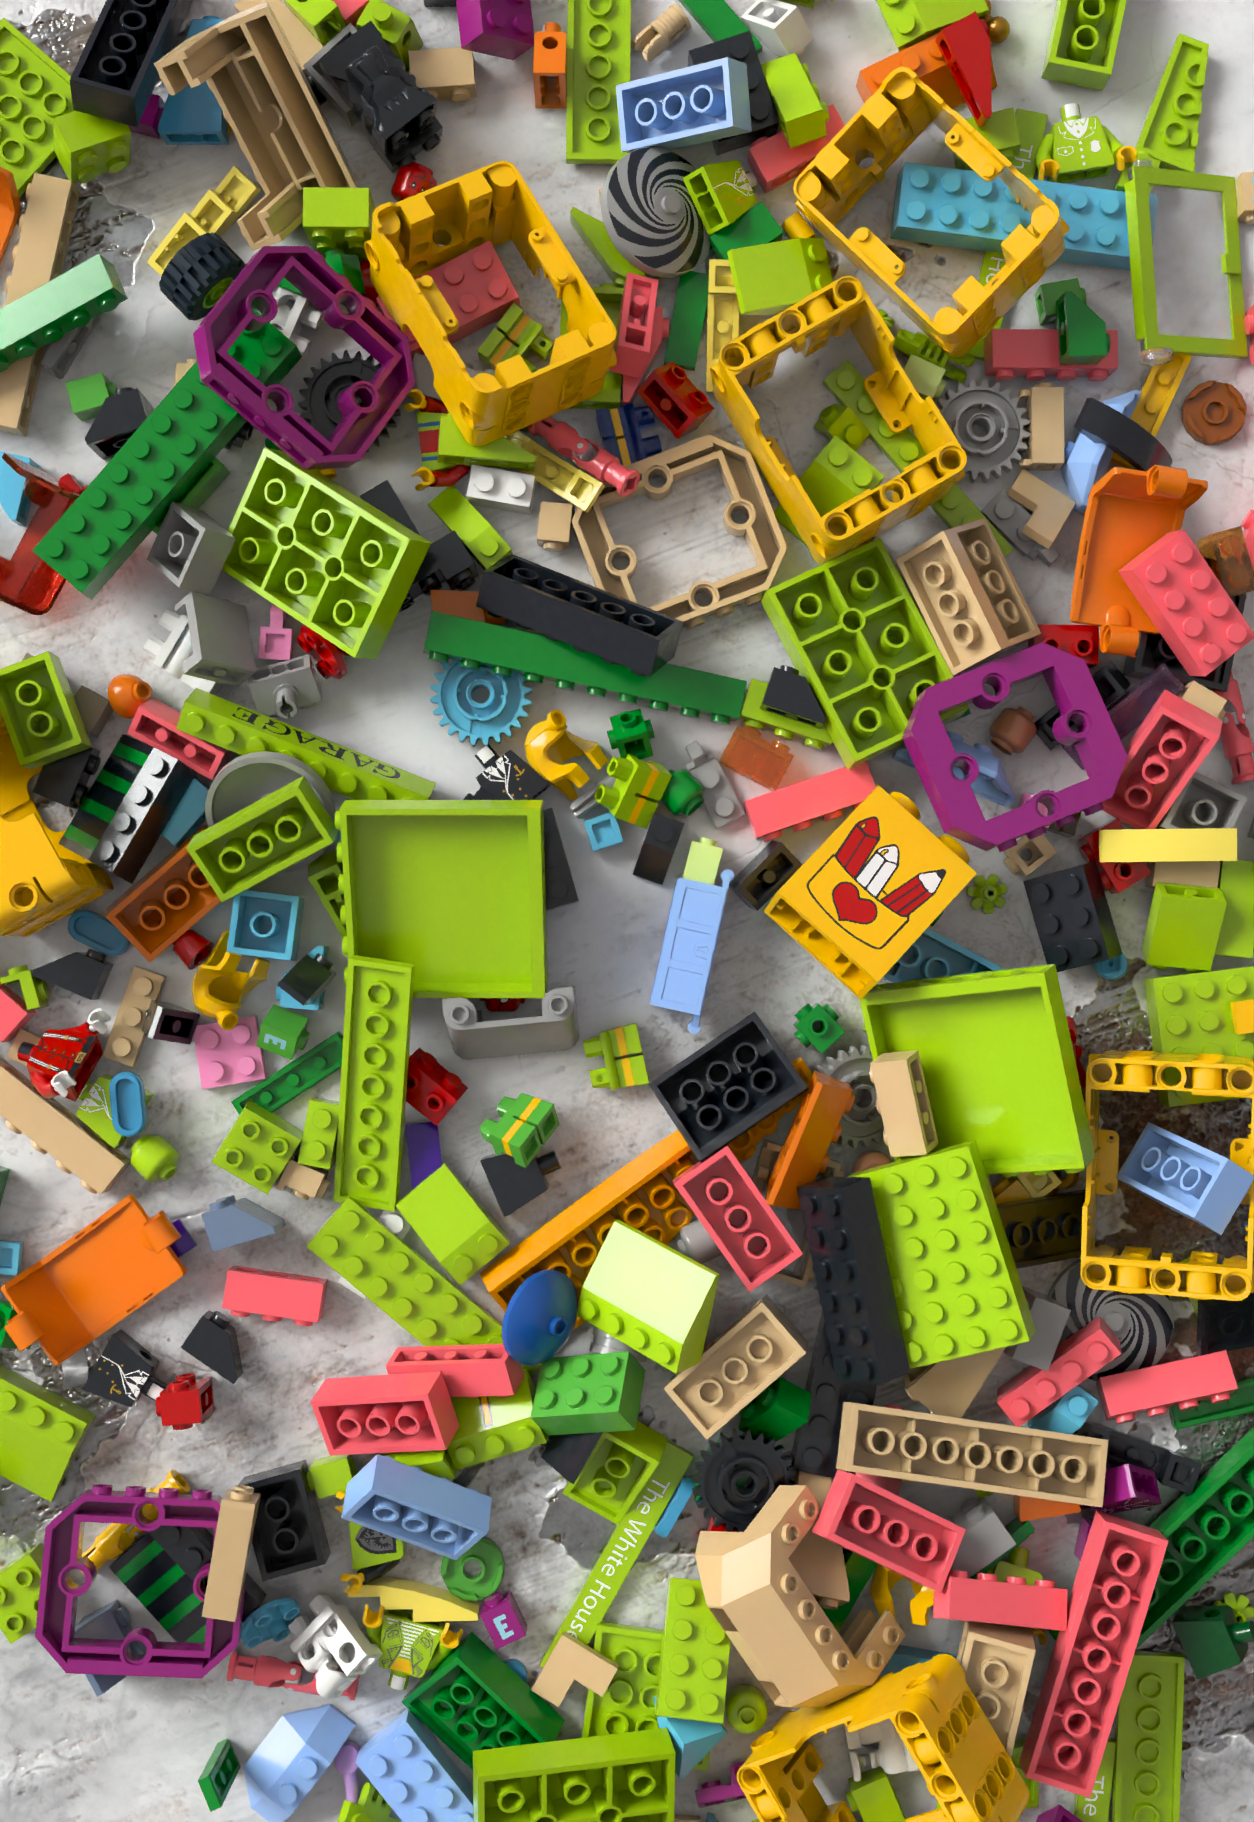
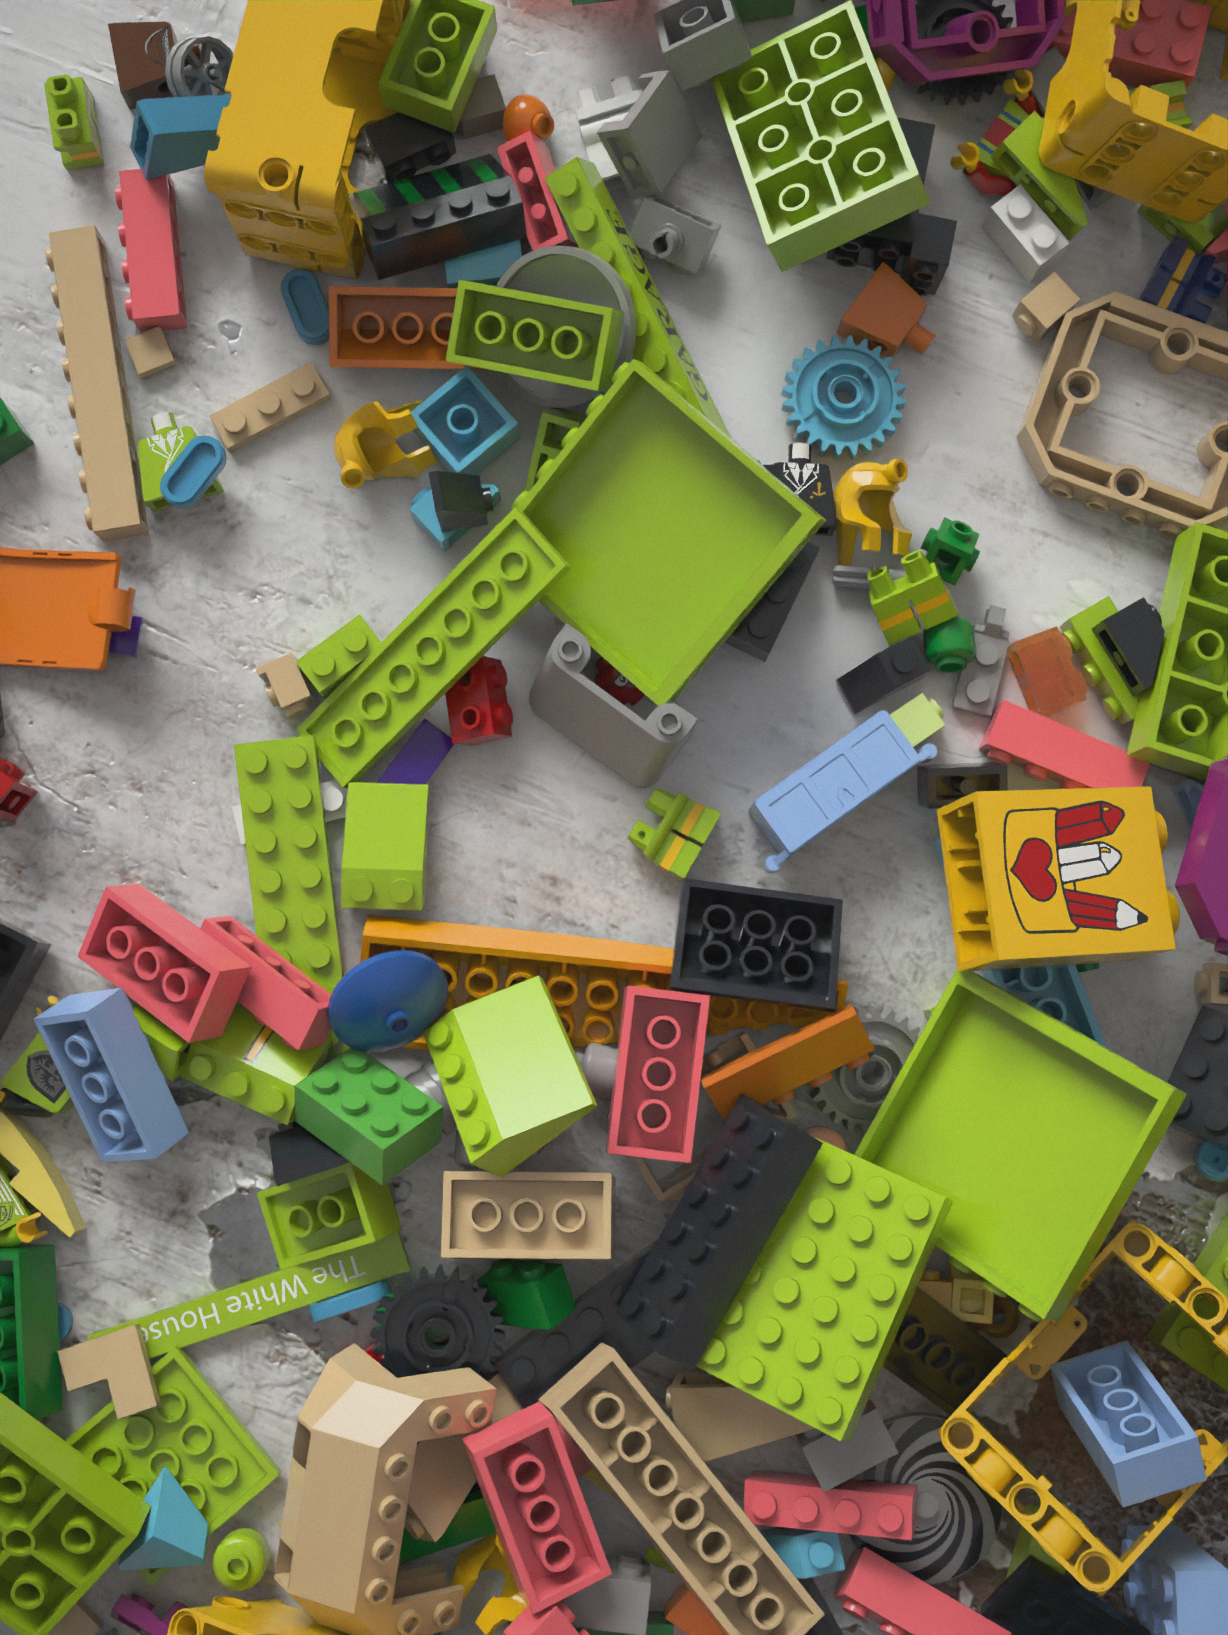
camera: 35 degrees right, 5 degrees down
lime bracket [0,965,50,1010] -> none
red torso [17,1008,111,1101] -> none
black slope [32,949,114,1000] -> none
lime head [131,1134,179,1182] -> none
black slope [142,1000,200,1045] -> none
red hat [172,929,214,970] -> none
black slope [181,1310,243,1384] -> none
bright pink plate [193,1015,268,1089] -> none
sand blue slope [201,1195,286,1252] -> none
lime brick [212,1100,303,1195] -> none
coral brick [222,1265,328,1326] -> none
green tile [231,1032,343,1115] -> none
bright green brick [256,1004,310,1060] -> none
bright pink plate [258,605,294,661] -> none
red plate [296,625,350,679] -> none
lime brick [307,1455,357,1499] -> none
green brick [423,611,747,725] -> none
lime slope [428,486,513,570] -> none
bright green tile [441,1536,505,1602] -> none
black brick [476,554,684,676] -> none
bright green hips [480,1093,560,1168] -> none
black torso [480,1151,561,1217] -> none
magenta brick [480,1591,527,1650] -> none
light yellow slope [504,431,605,513] -> none
coral piece [528,416,640,497] -> none
medium azure plate [583,812,624,852] -> none
lime brick [655,1577,730,1724] -> none
green brick [793,1003,845,1054] -> none
tan brick [869,1050,939,1157] -> none
lime plant [966,874,1008,914] -> none

